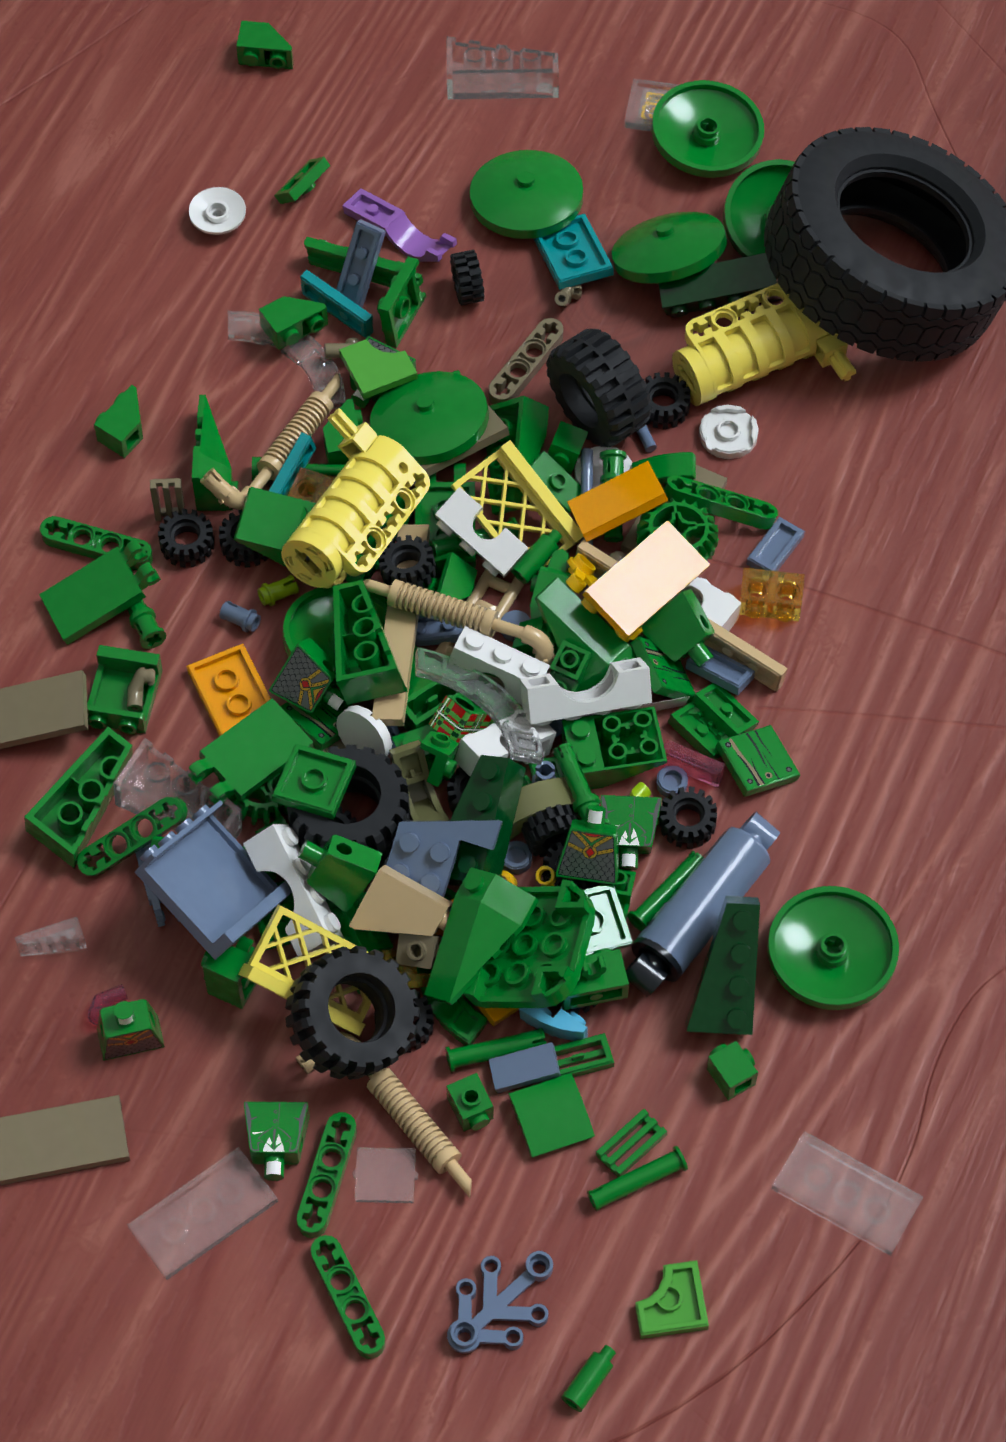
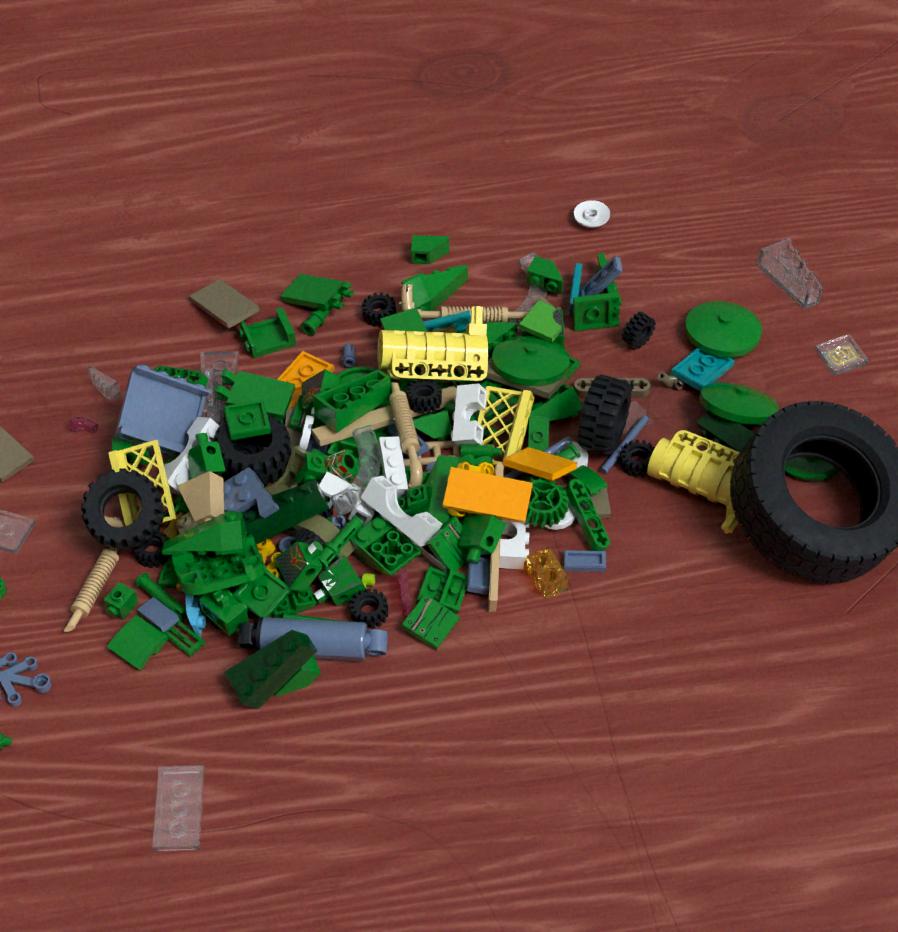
camera: 60 degrees right, 10 degrees down
green wedge [24,727,133,869] -> none
green beam [40,516,153,570] -> none
green torso [97,999,165,1061] -> none
dark tan arm [127,667,155,712] -> none
dark tan tile [150,478,185,521] -> none
green slope [236,20,294,69] -> none
green torso [244,1102,310,1181] -> none
lime pin [257,575,299,606] -> none
green plate [274,157,331,204] -> none
green beam [297,1112,357,1238] -> none
medium lavender piece [342,188,457,262] -> none
clear piece [353,1147,418,1203] -> none
green brick [547,421,588,475] -> none
green pin [587,1146,688,1211] -> none
green tile [596,1109,667,1177] -> none
bright green tile [635,1260,709,1339] -> none
green dish [651,80,764,178] -> none
sand blue tile [656,766,688,798] -> none
white tile [699,404,759,459] -> none
green brick [707,1041,758,1101] -> none
green dish [768,886,899,1010] -> none

